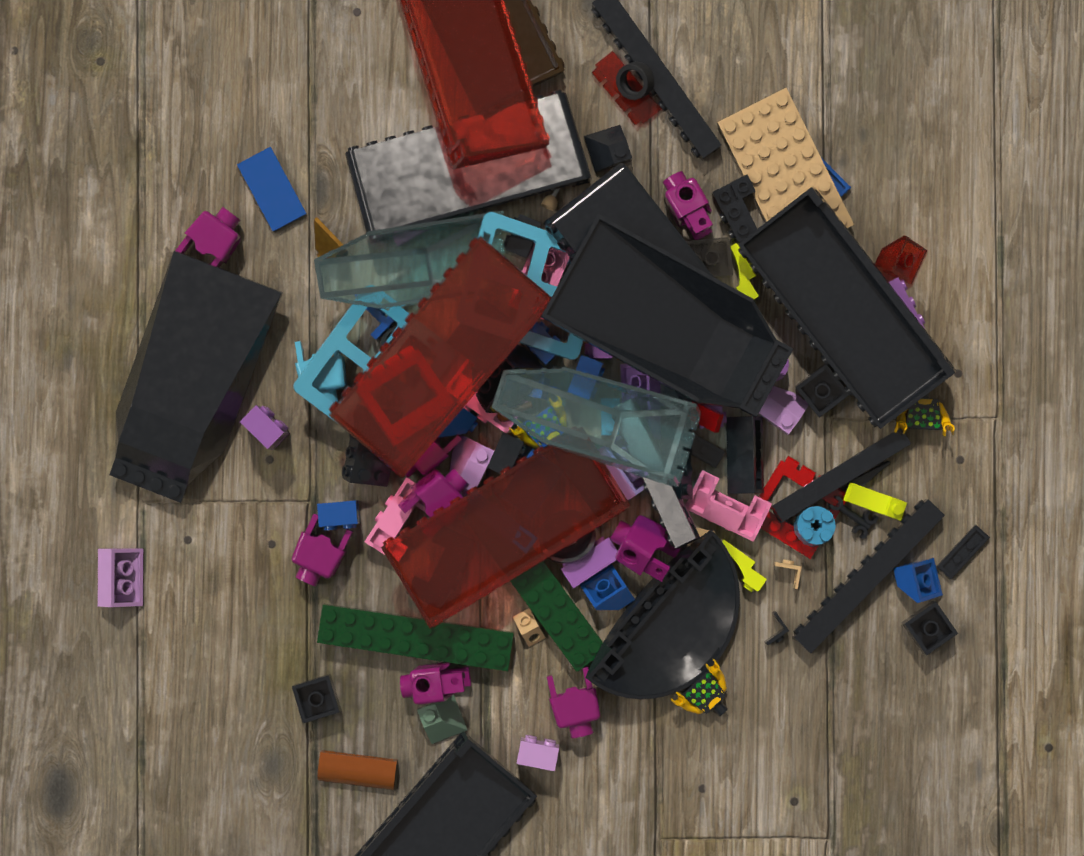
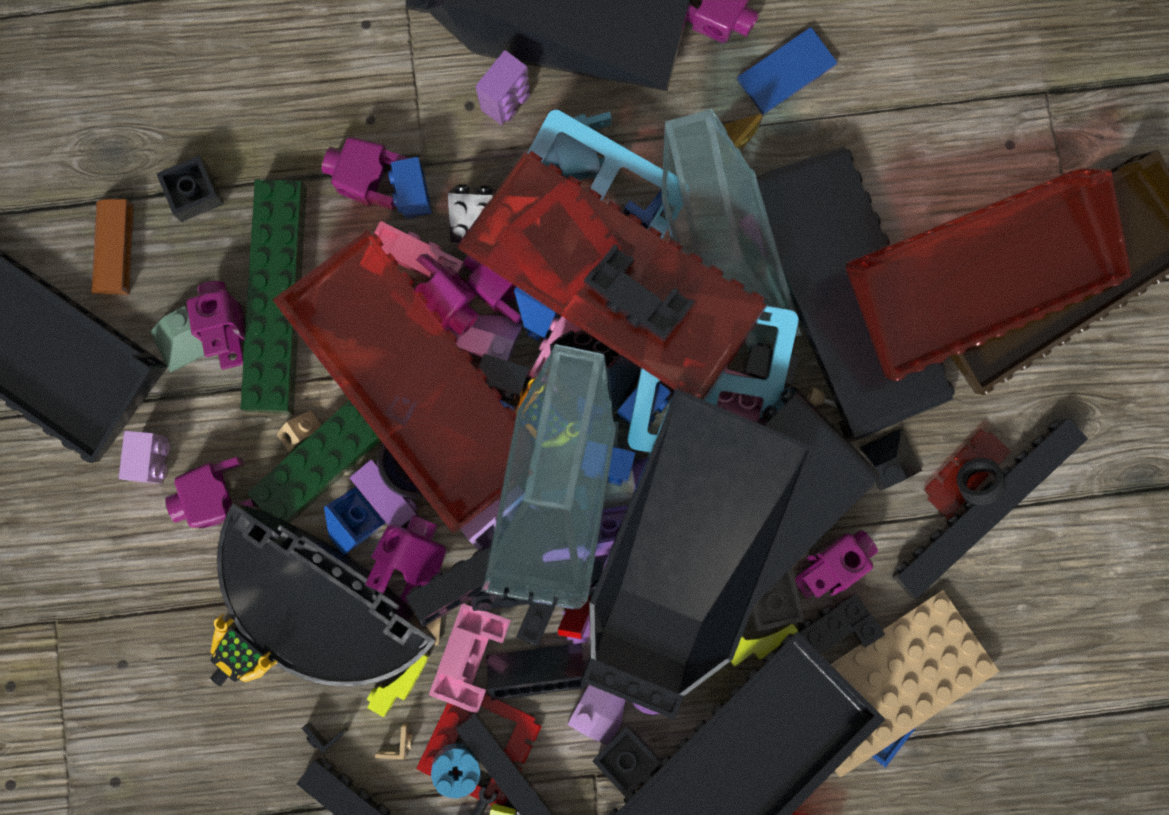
camera: 80 degrees right, 5 degrees down
none -> black bracket [584,244,695,342]

